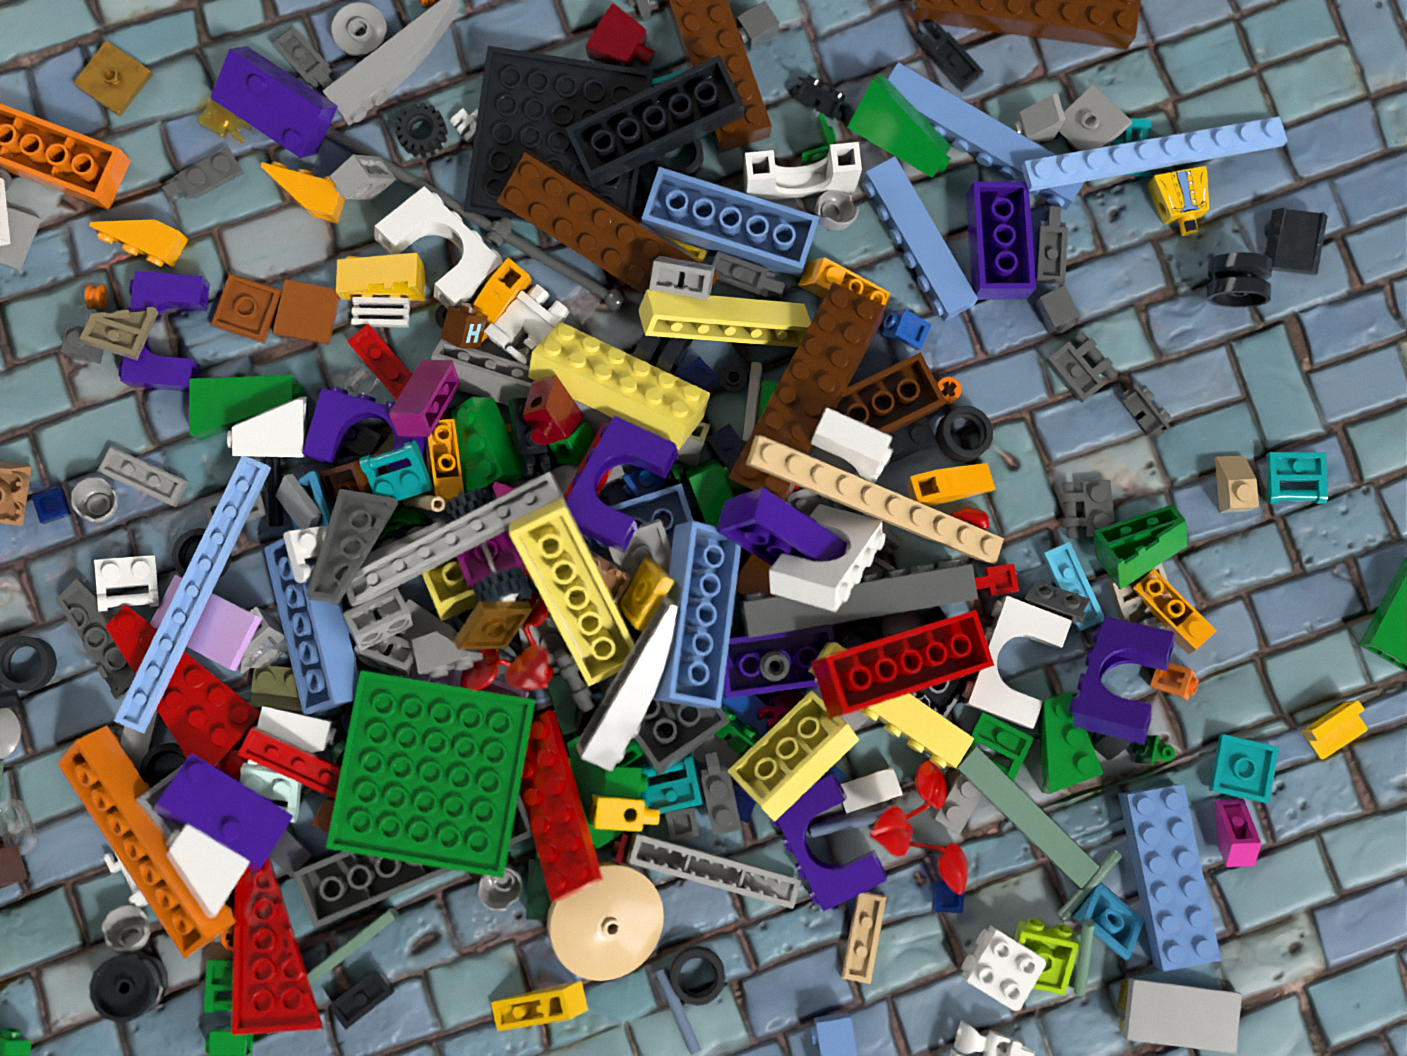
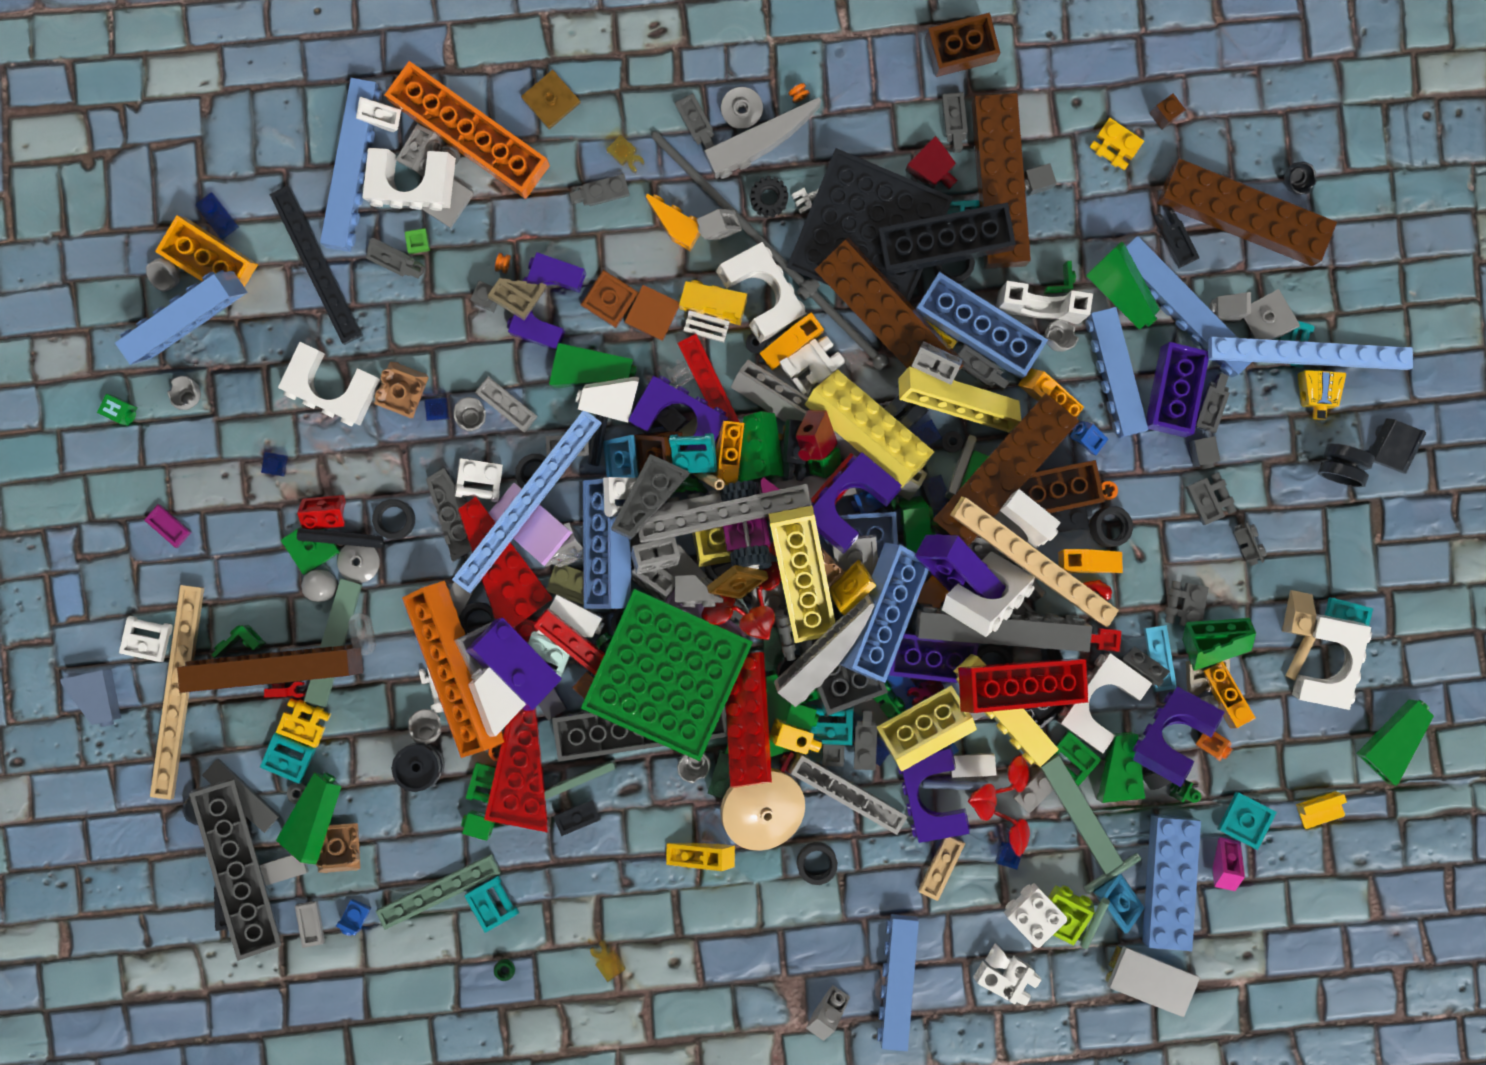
camera: 20 degrees right, 5 degrees up
light orange slope [89,220,188,269] -> none
dark purple brick [210,46,338,158] -> none
light grey tile [276,474,322,529] -> none
magenta brick [389,360,460,437] -> none
reddish brown brick [441,303,488,348] -> none
sand blue bar [655,967,701,1055] -> none
dark grey plate [760,651,789,681] -> none
black hinge [791,74,849,121] -> none
none -> tan piece [1285,636,1316,681]
none -> white arch [1292,614,1372,710]

